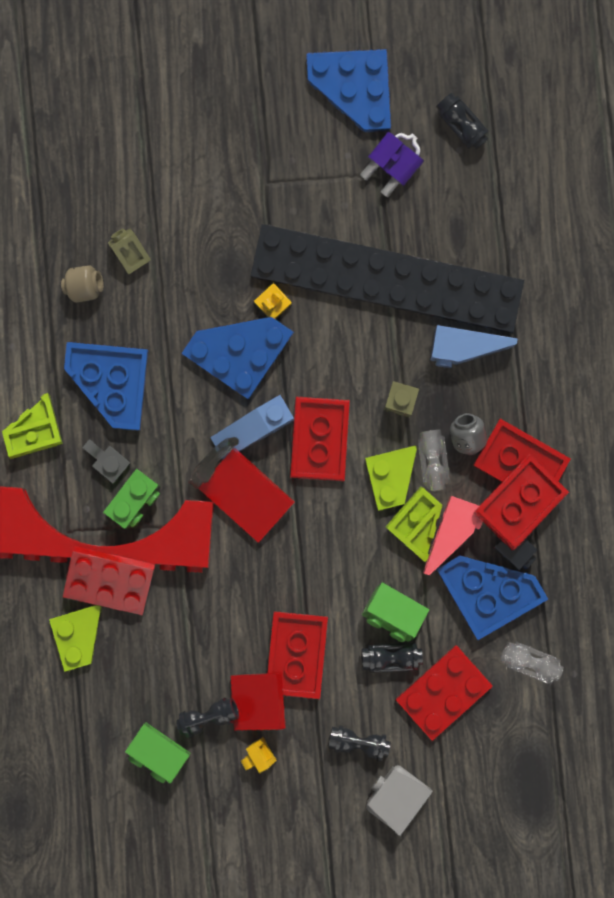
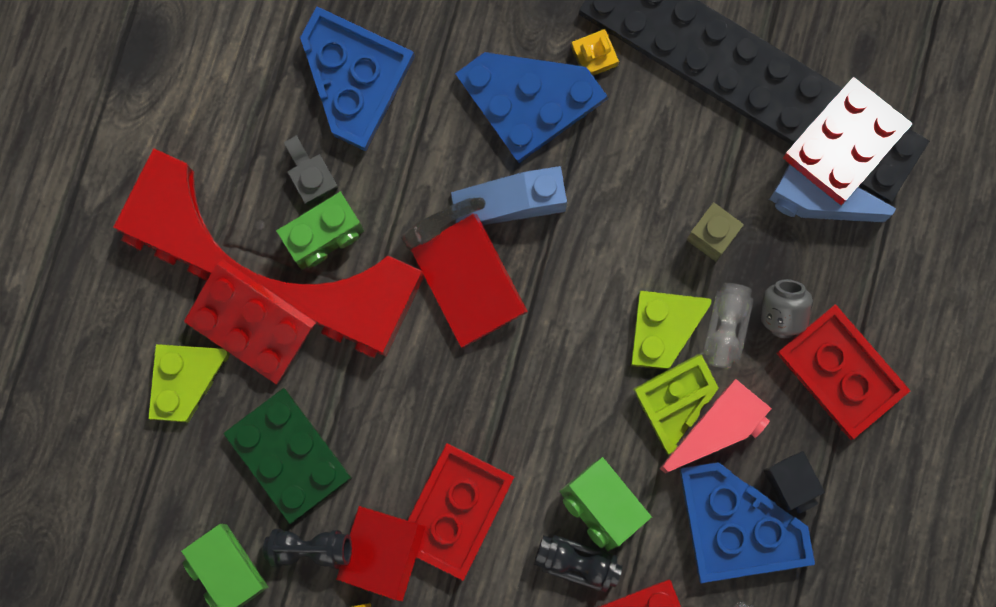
camera: 30 degrees right, 5 degrees down
lime wing [2,393,63,459] -> none
red tile [291,397,350,481] -> none
red tile [473,454,569,551] -> none
none -> dark green plate [223,388,352,524]
none -> plate [783,77,912,206]

